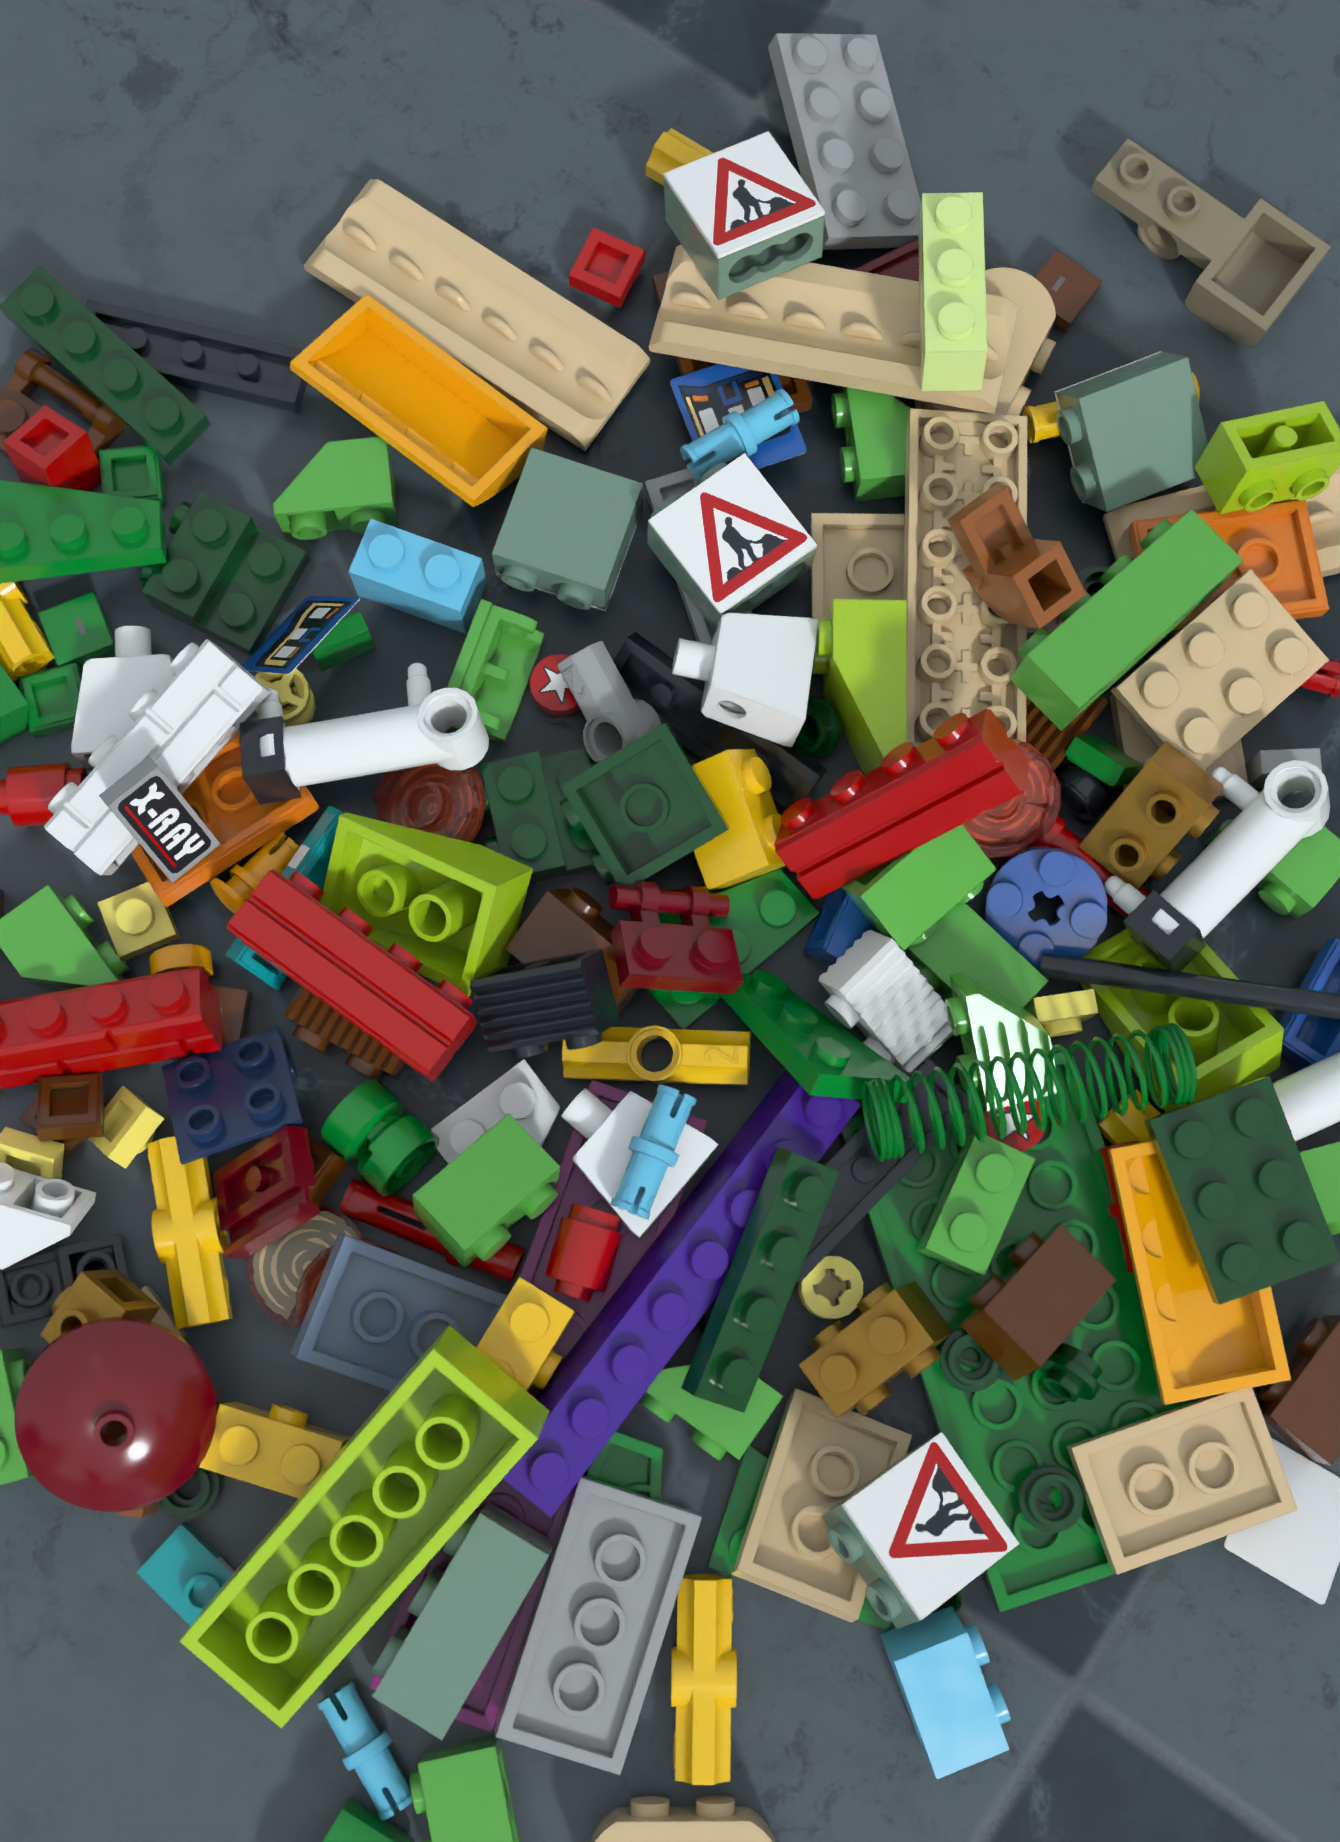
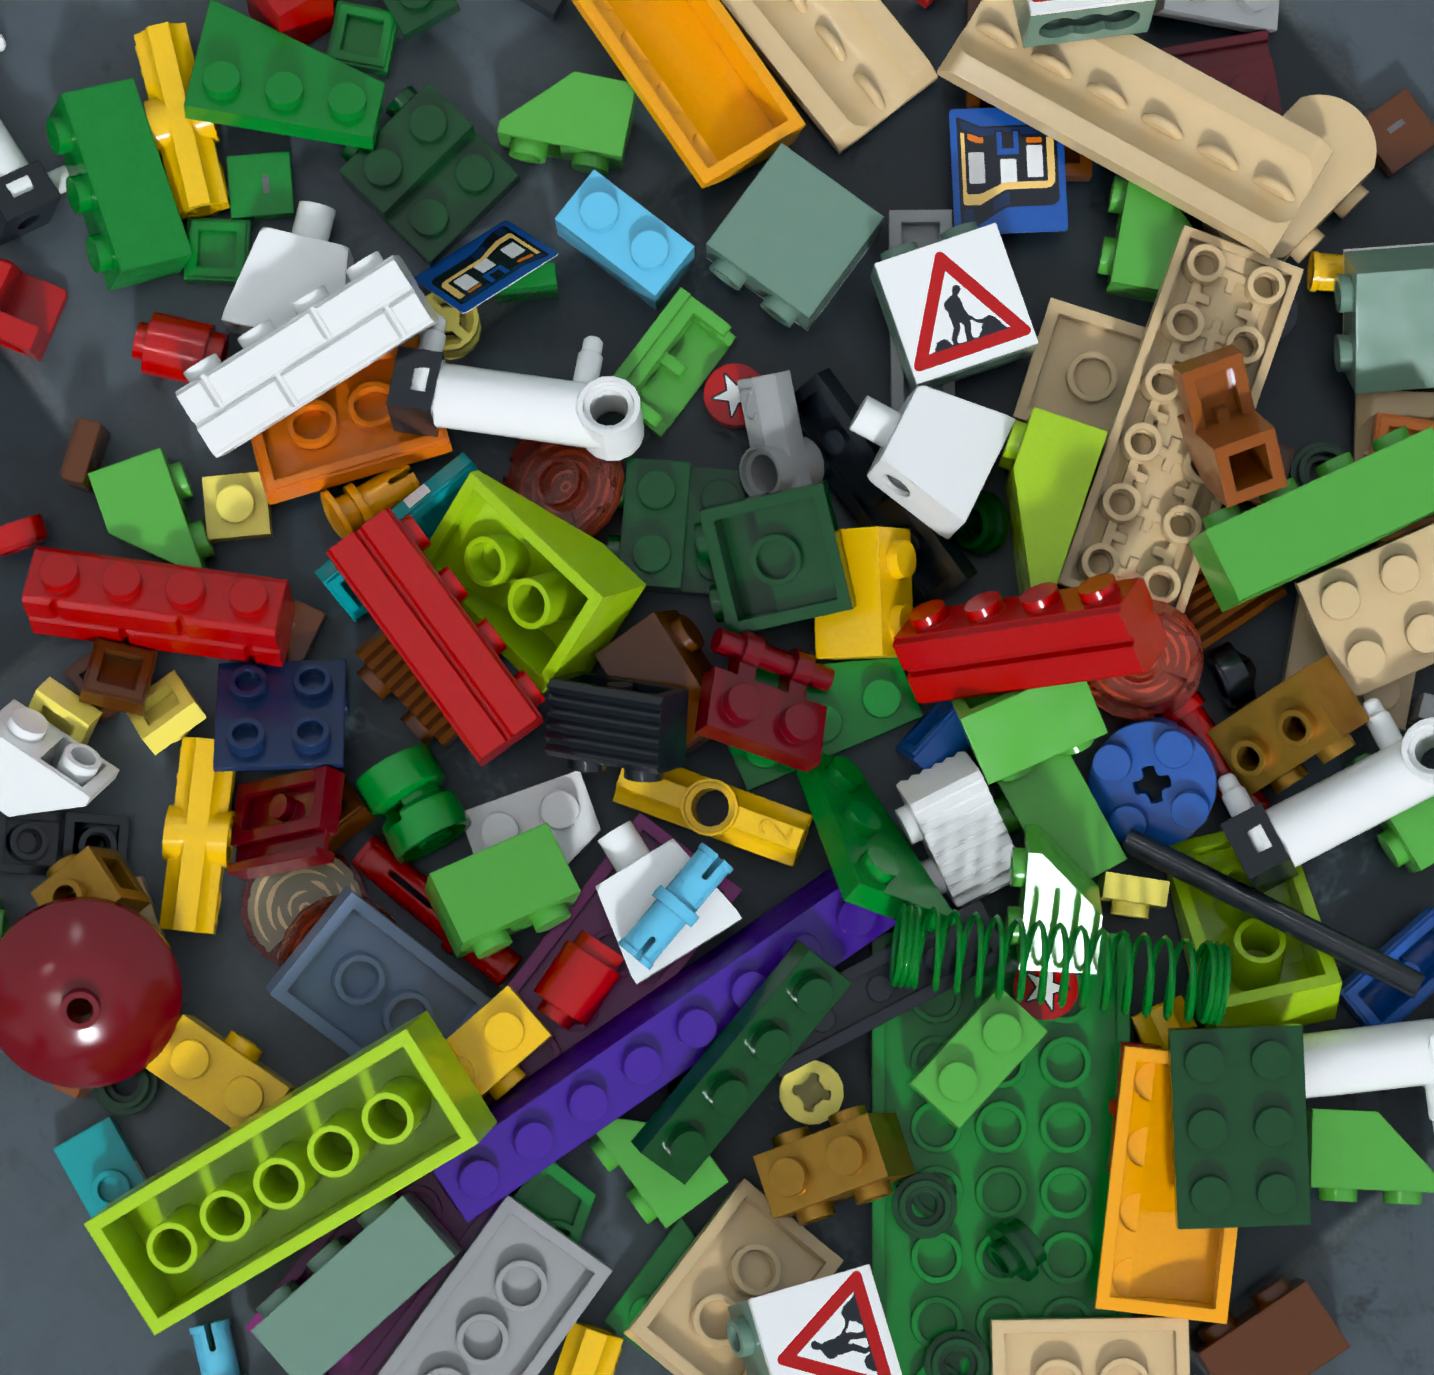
camera: 20 degrees right, 5 degrees up
tile [99,756,220,883] -> none
light orange tile [149,944,213,978] -> none
medium azure pin [680,389,800,481] -> none
yellowish green brick [918,192,988,391] -> none
reddish brown brick [960,1224,1116,1381] -> none
green tile [1065,735,1144,787] -> none

